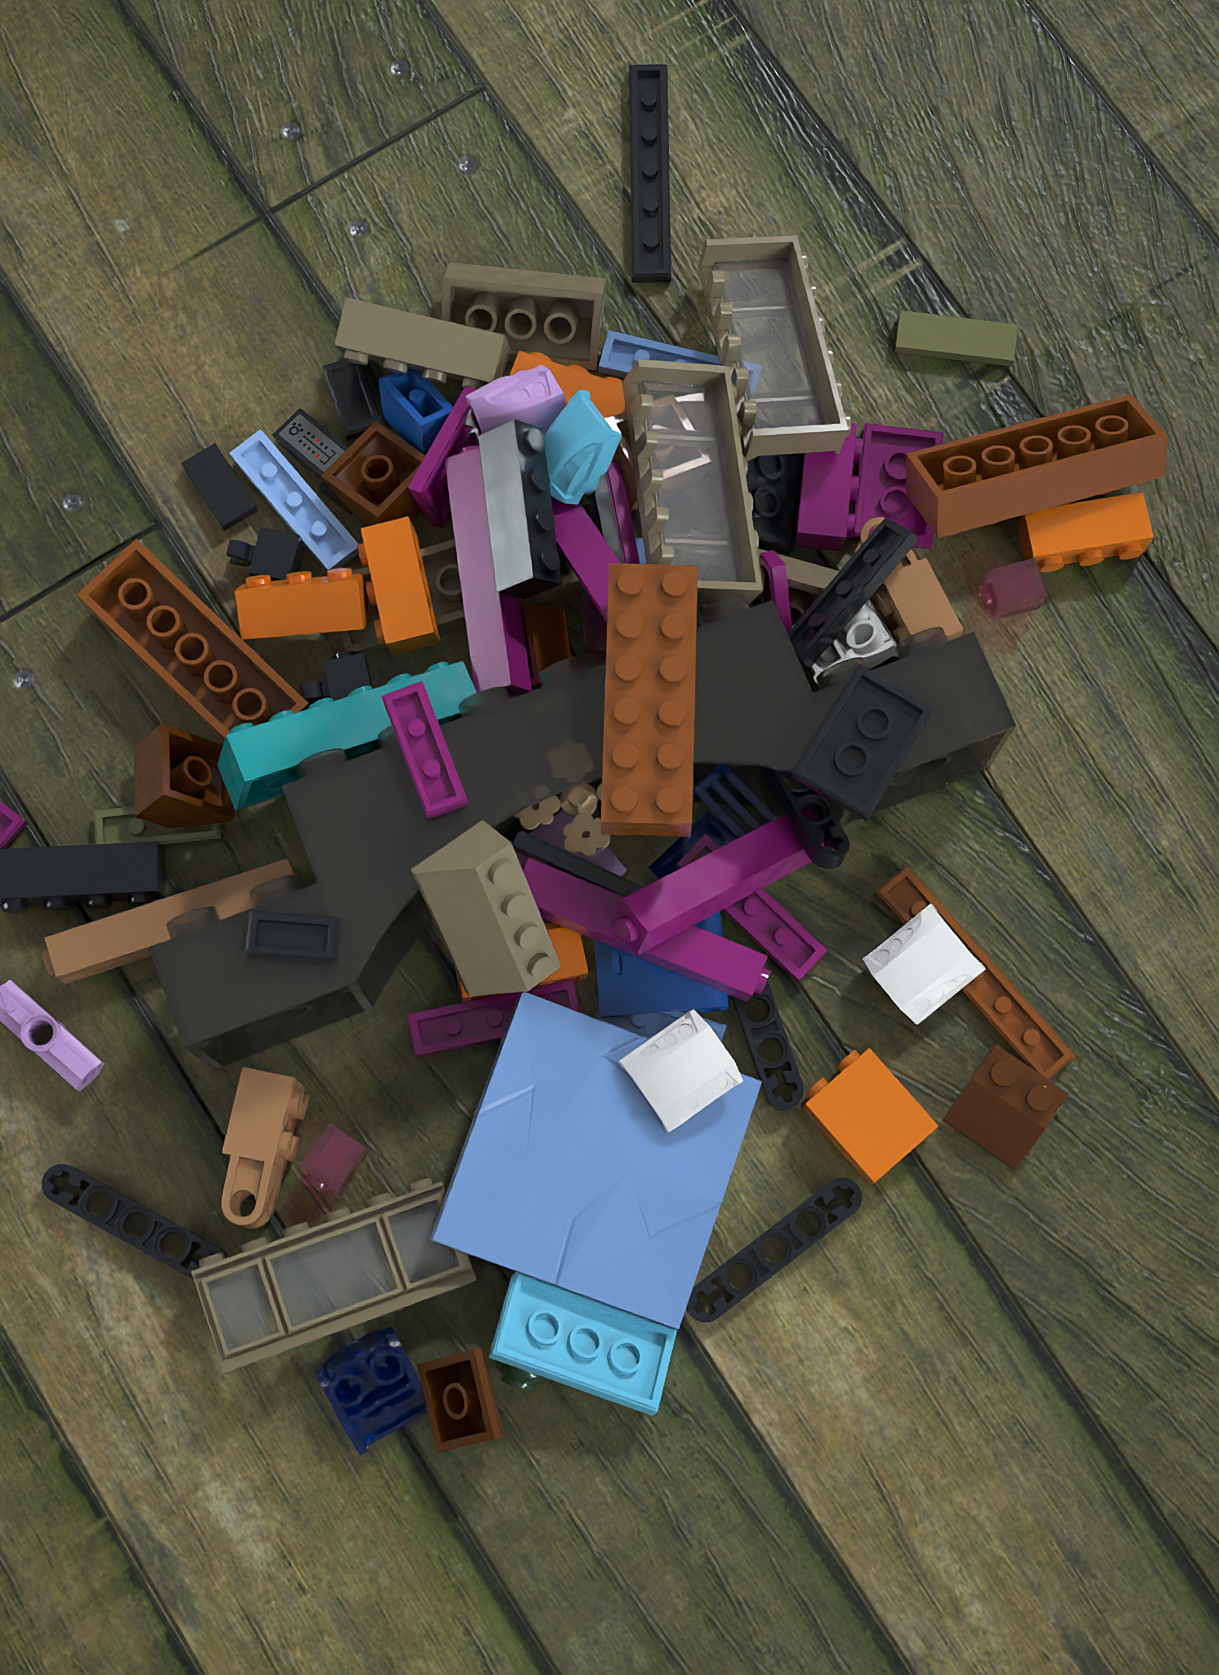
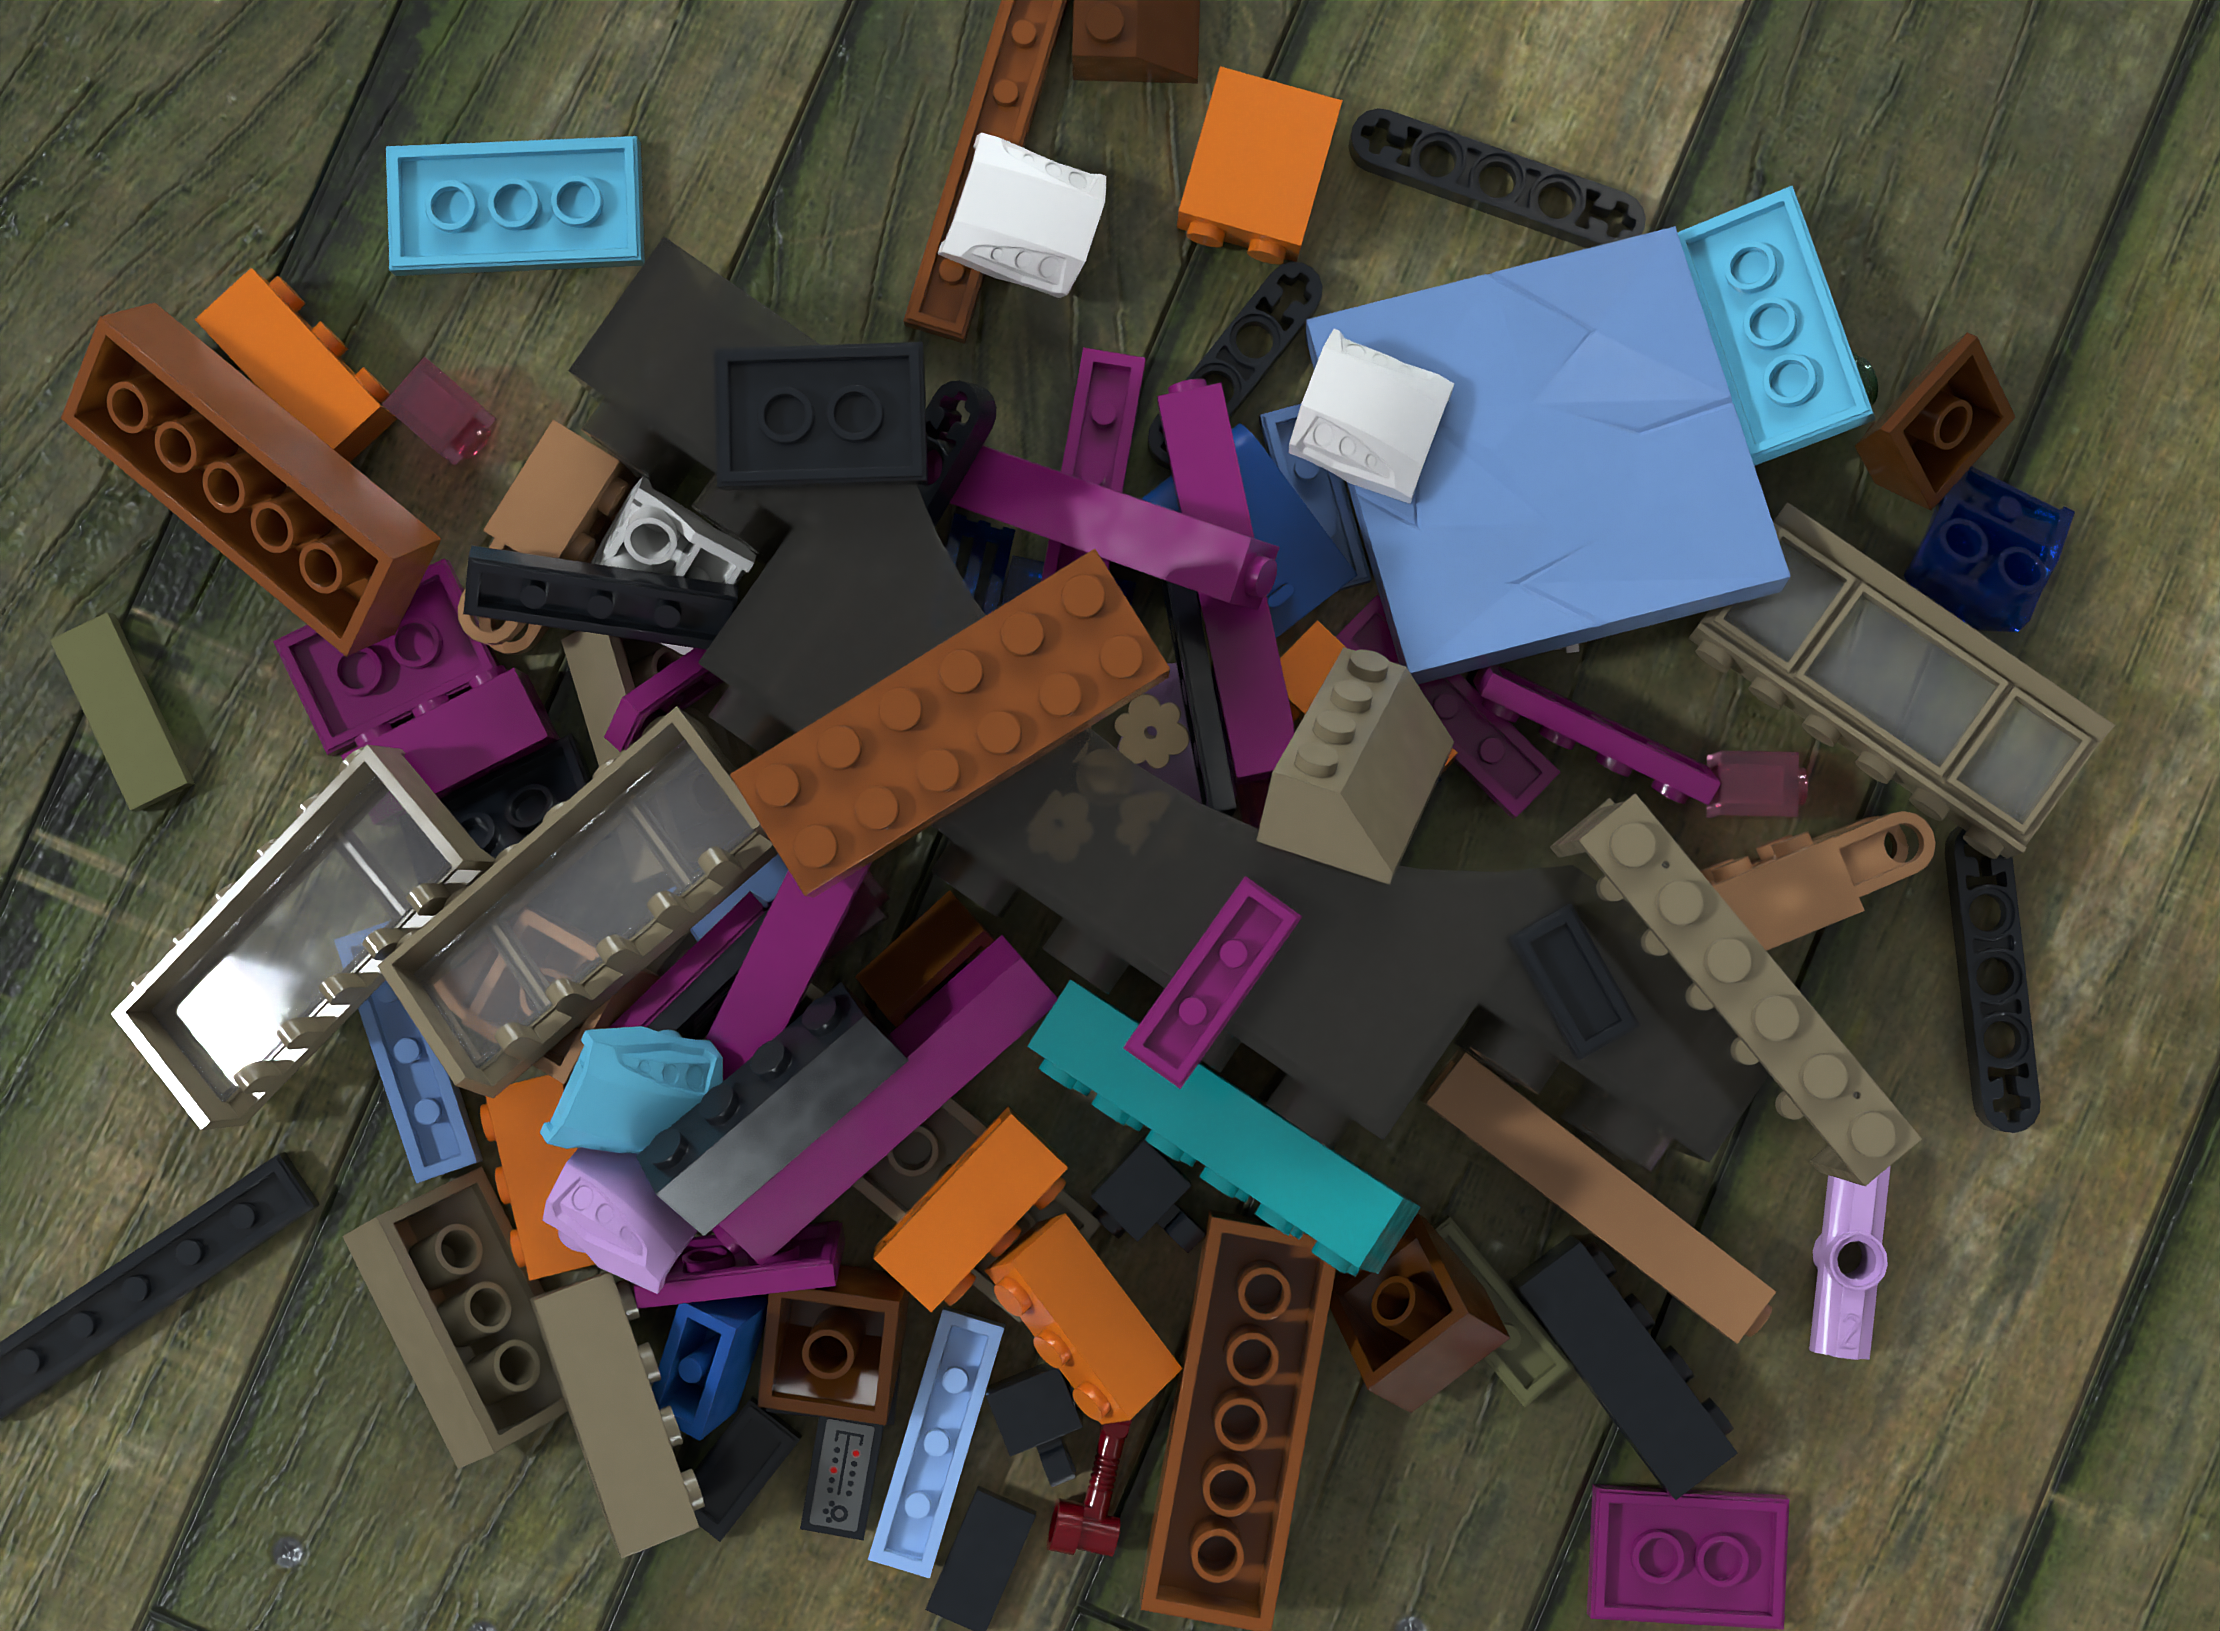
camera: 125 degrees left, 10 degrees up
none -> medium azure tile [386,136,645,276]
none -> dark red brick [1047,1418,1133,1557]
none -> magenta plate [1473,664,1721,805]
none -> dark tan window [1550,793,1922,1186]

